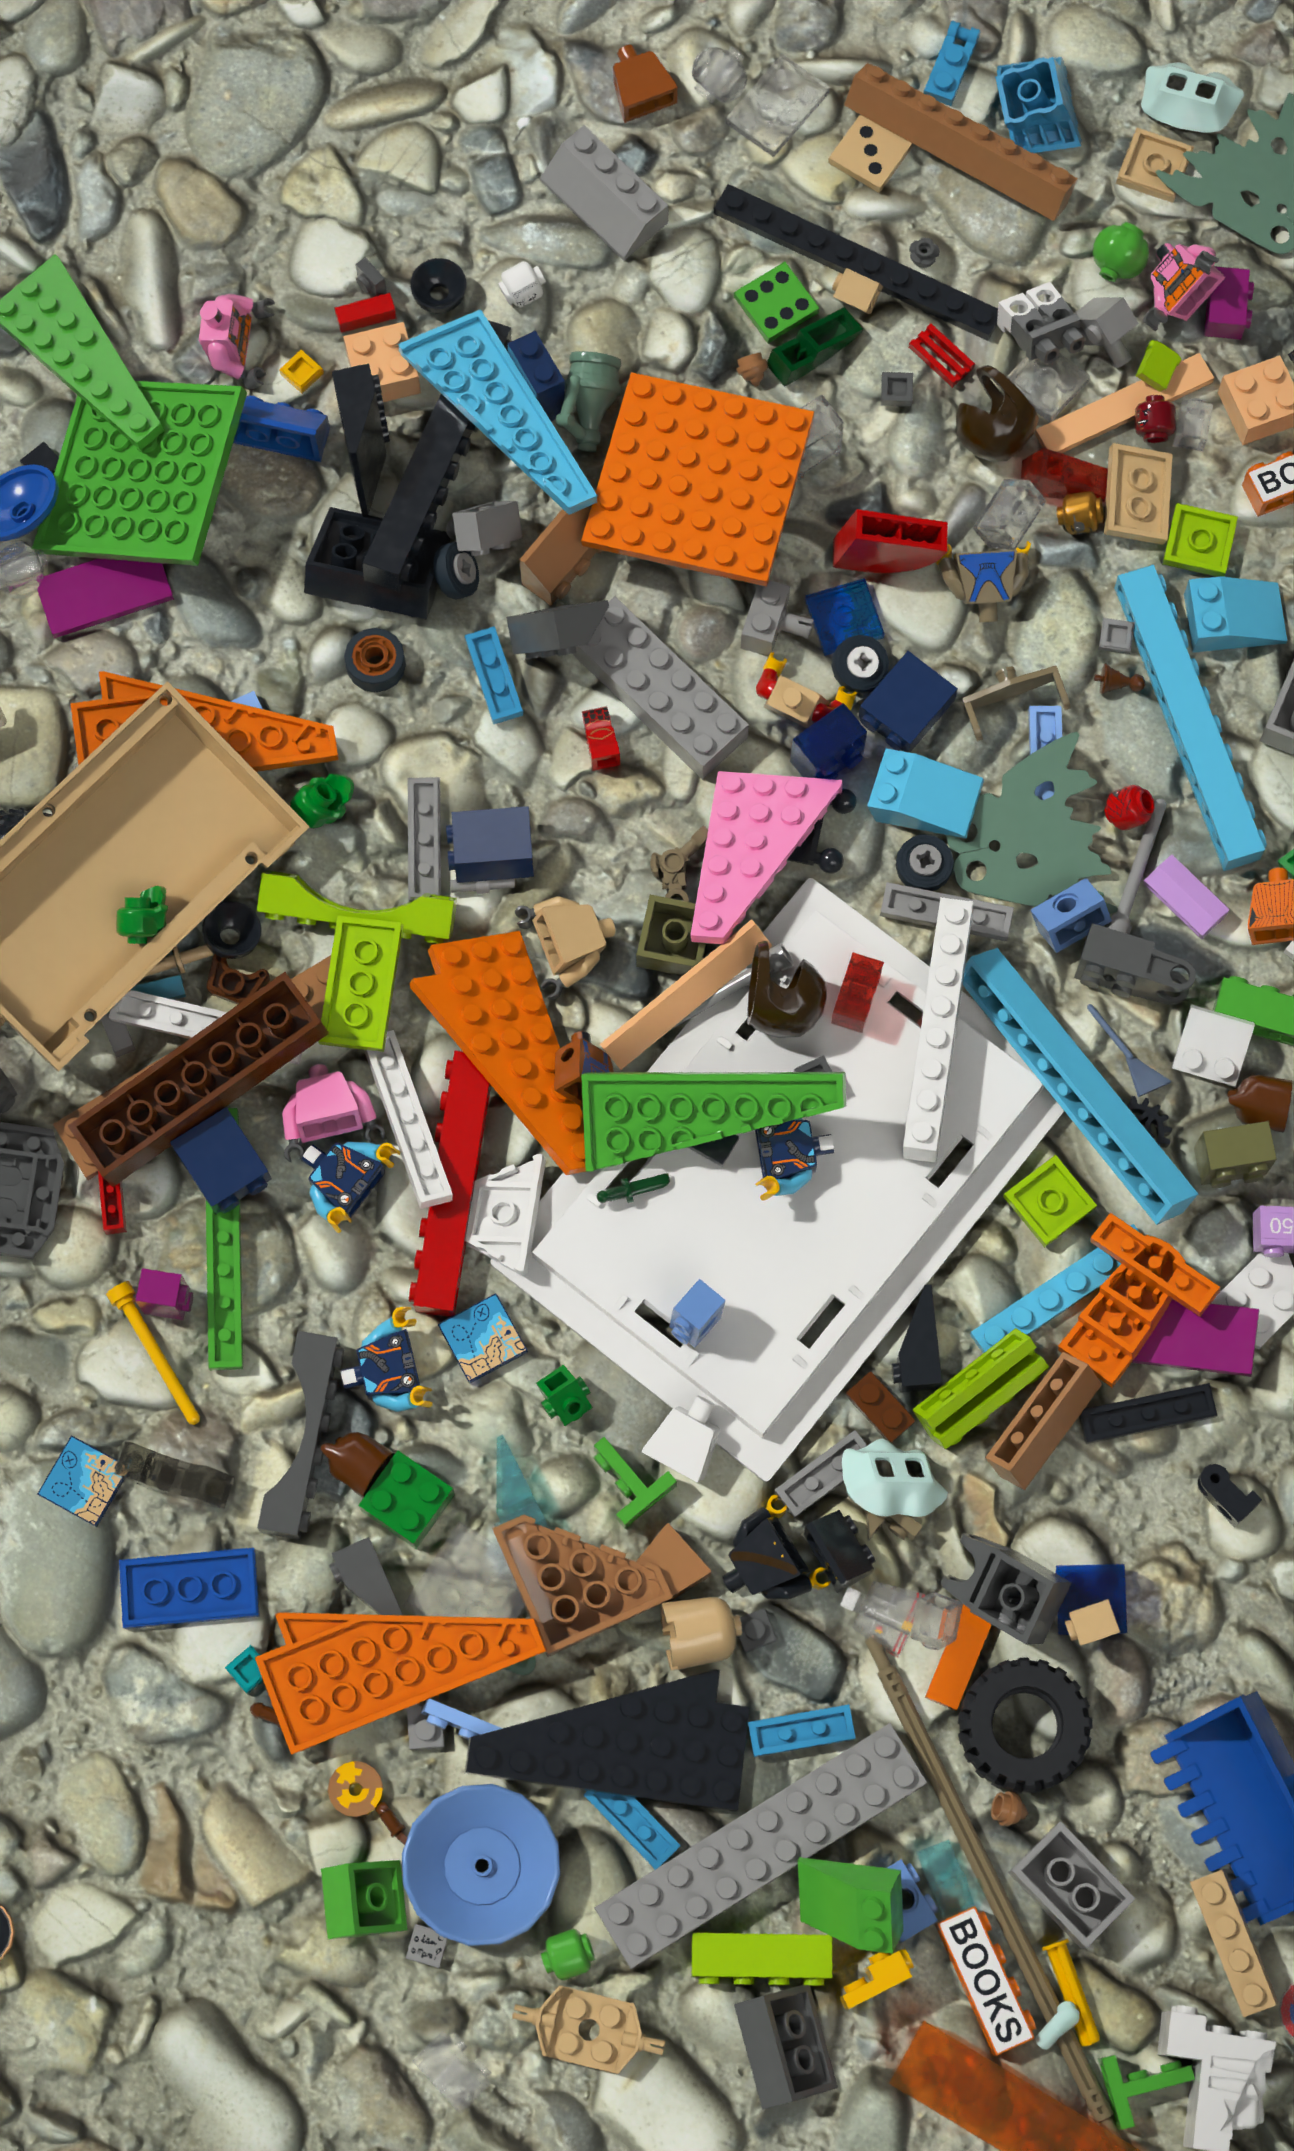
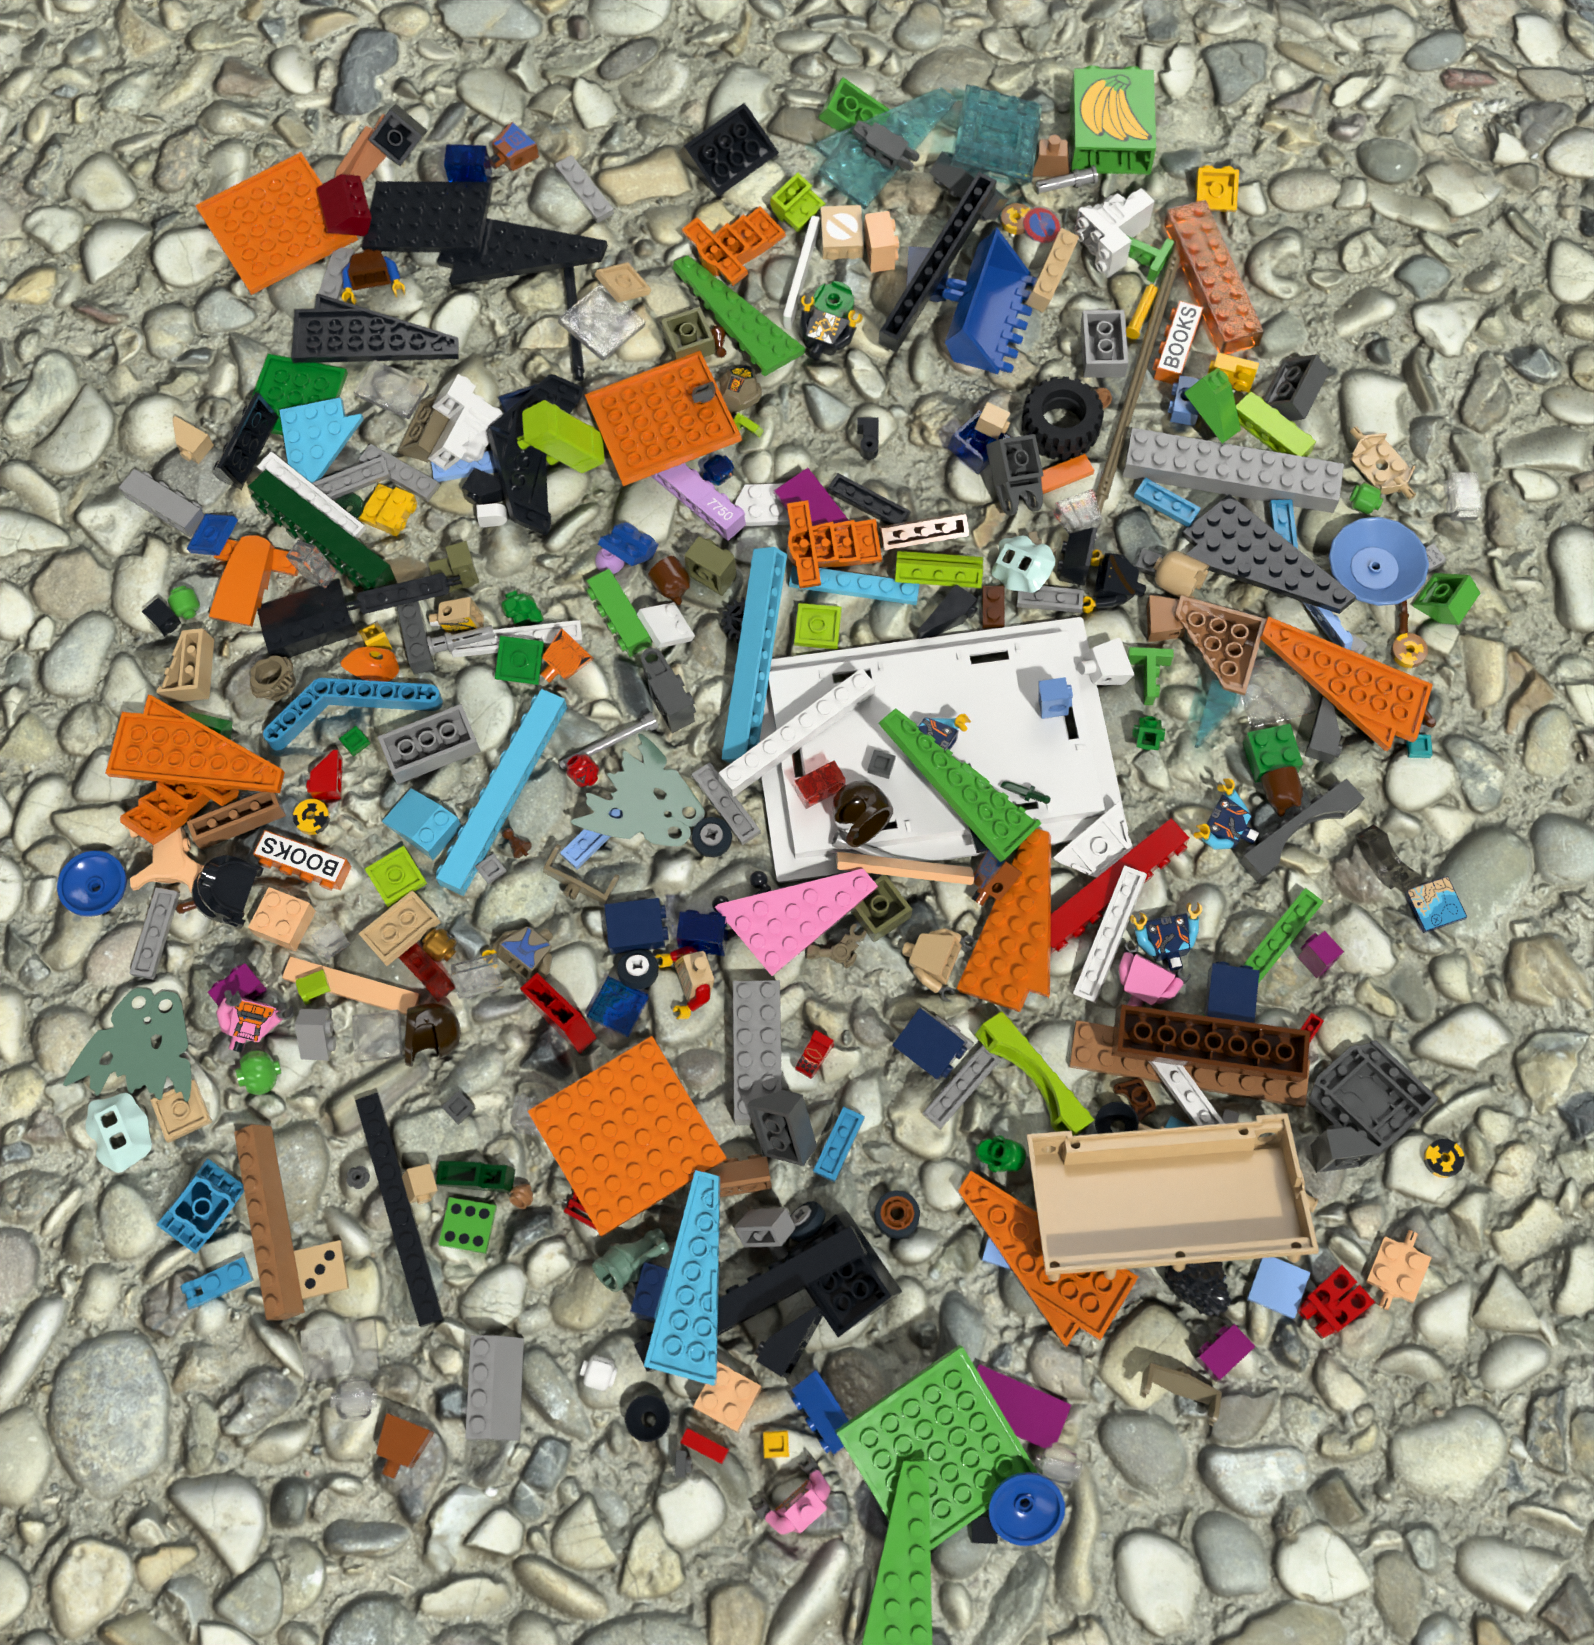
camera: 135 degrees left, 5 degrees down
yellow piece [106,1281,200,1425] -> none
green head [116,886,168,944] -> none
blue tile [119,1547,260,1629] -> none
lime plate [318,916,403,1052] -> none
tile [437,1293,528,1384] -> none
light grey brick [741,580,814,656] -> none
medium azure slope [867,748,984,838] -> none
red tile [908,323,975,388] -> none
clear brick [910,1591,963,1650] -> none
clear light blue slope [916,1839,974,1919] -> none
dark grey hips [997,282,1084,365] -> none
medium blue brick [1030,878,1112,953] -> none
light aqua arm [1035,2001,1079,2050] -> none
sand blue piece [1087,1004,1172,1097] -> none
dark red head [1135,395,1176,443] -> none
lavender piece [1144,855,1230,940] -> none

